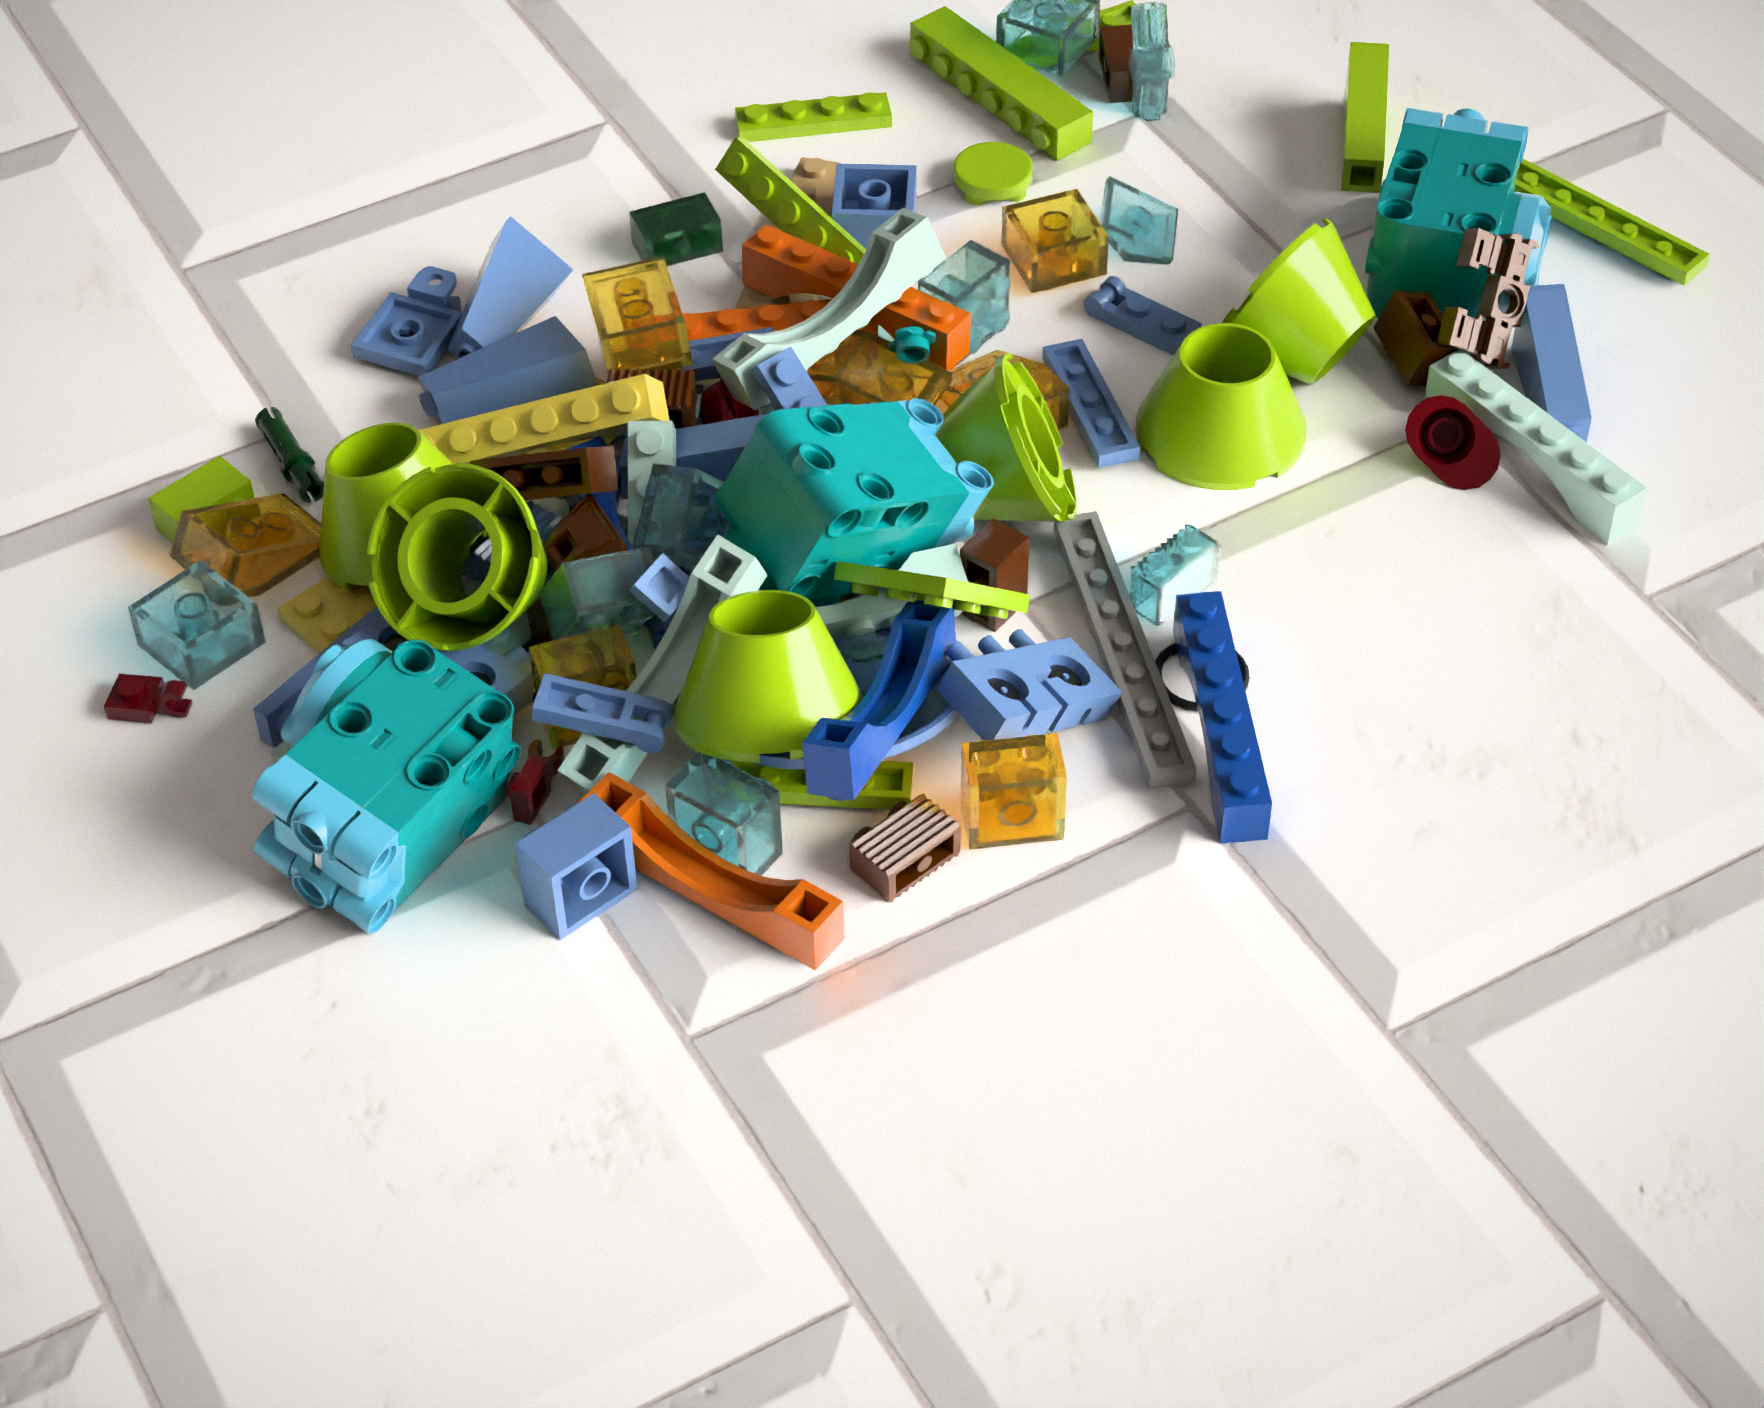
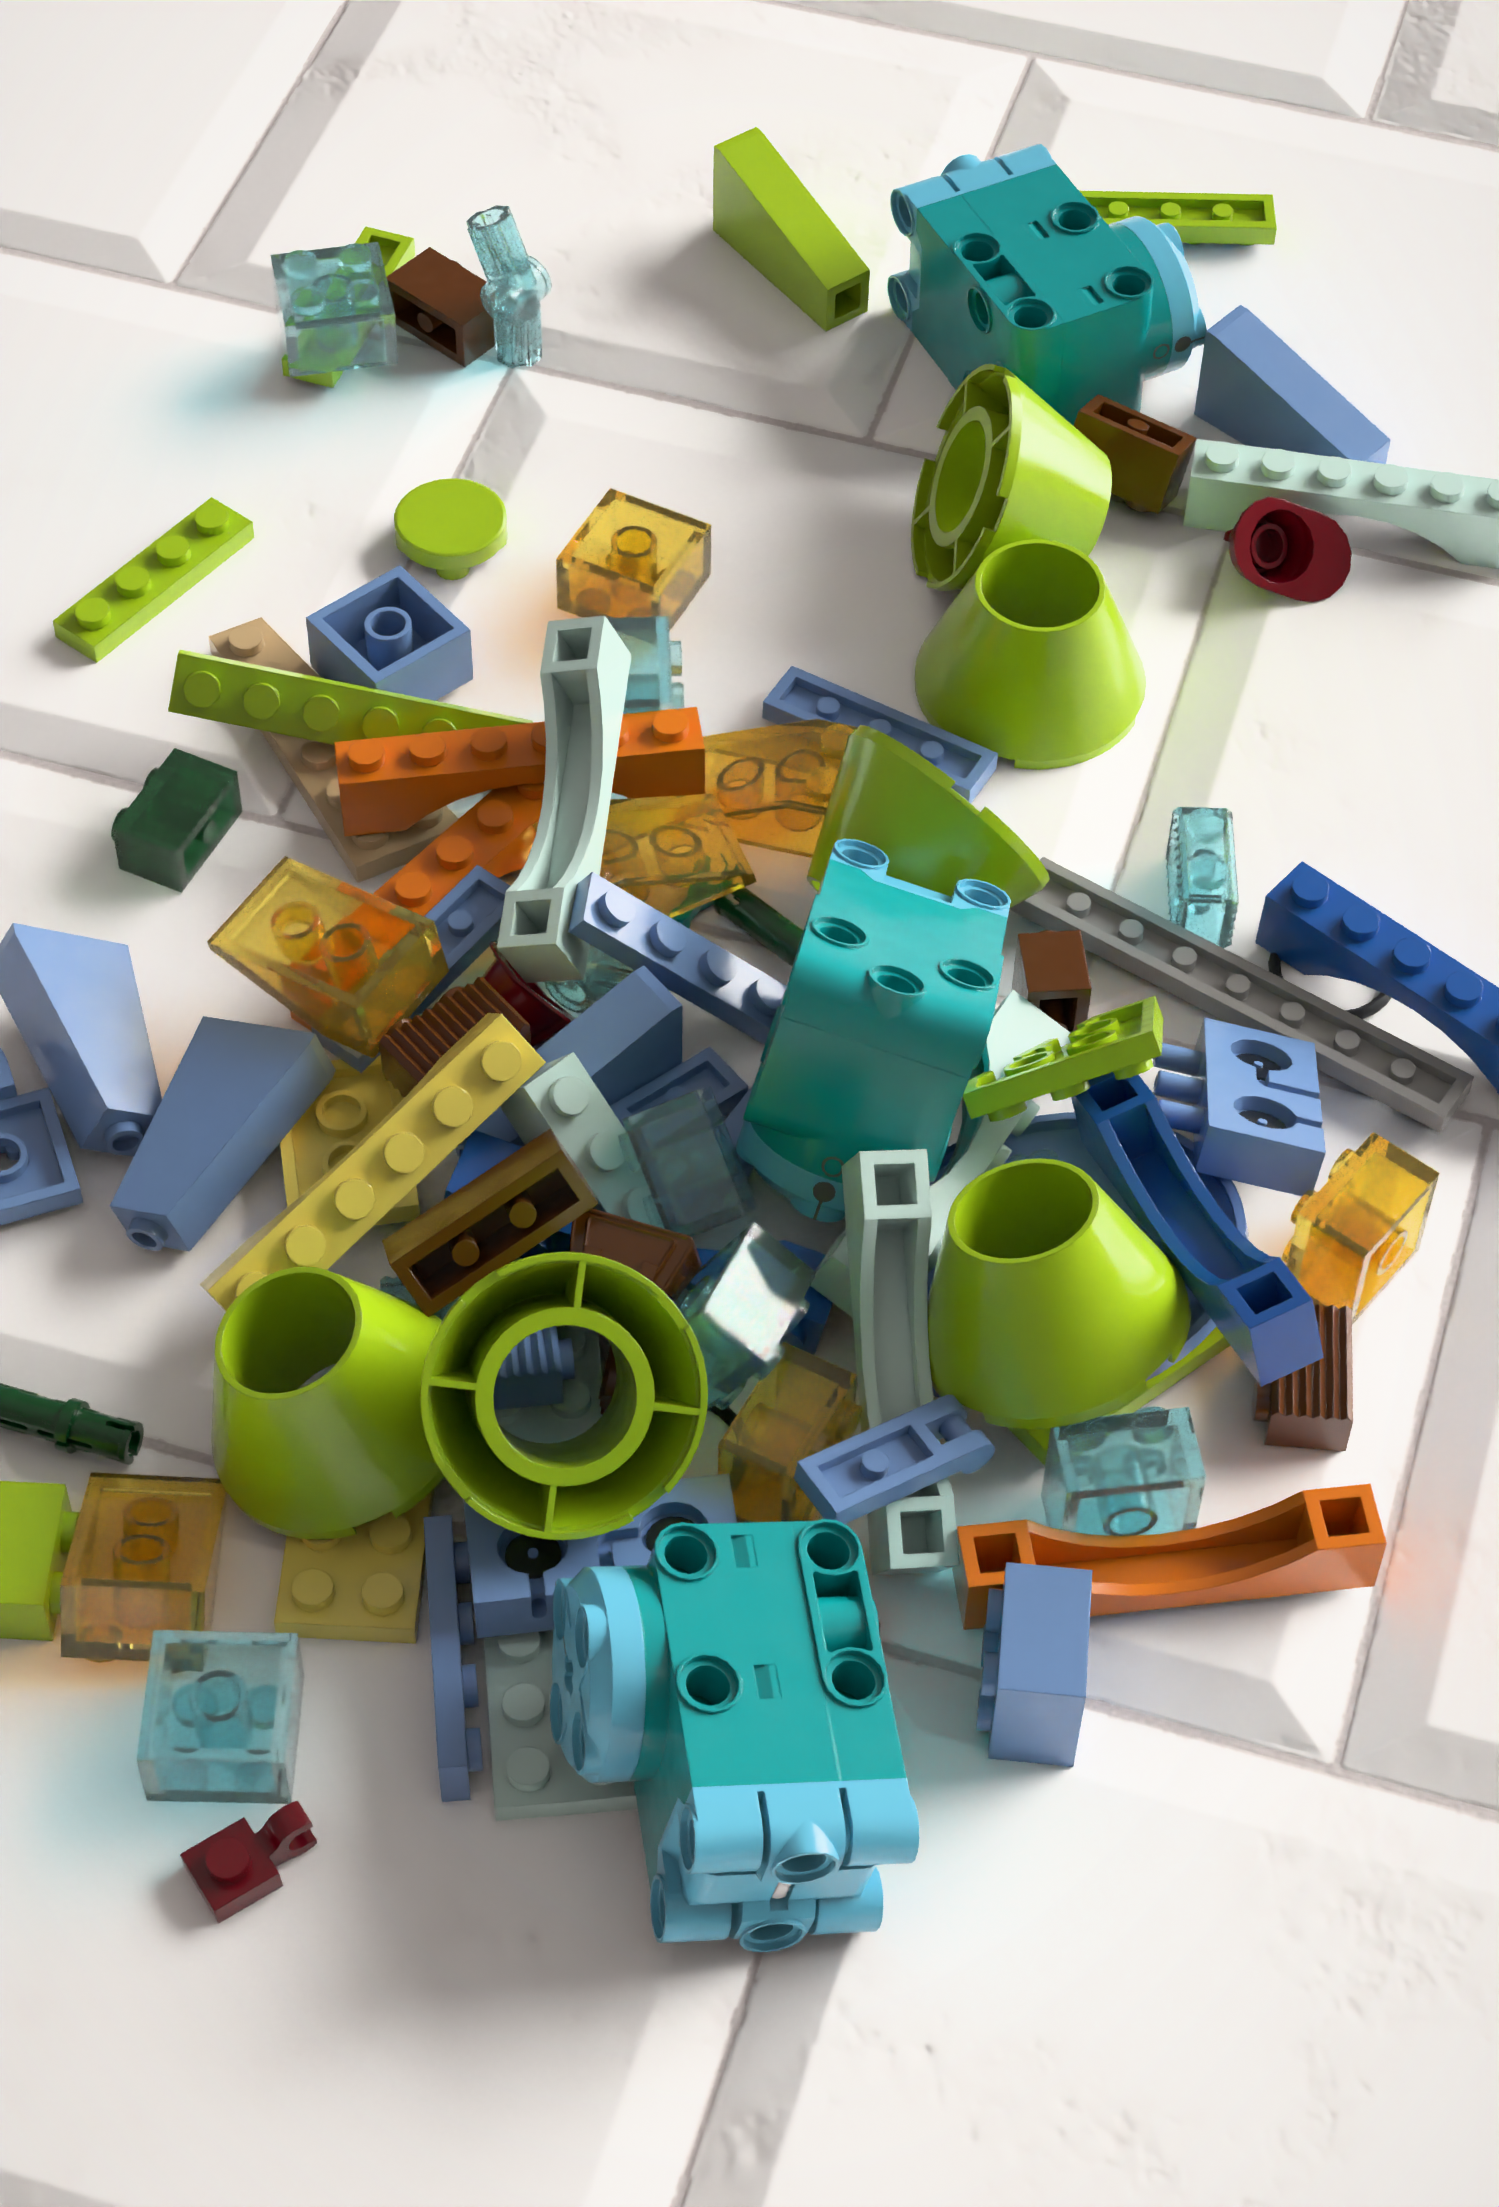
camera: 45 degrees left, 5 degrees up
light blue plate [629,553,690,622] -> none
teal plate [888,326,936,364] -> none
lime brick [909,6,1093,161] -> none
medium blue plate [1083,276,1202,355] -> none
clear light blue slope [1099,176,1178,265] -> none
piece [1437,228,1540,369] -> none

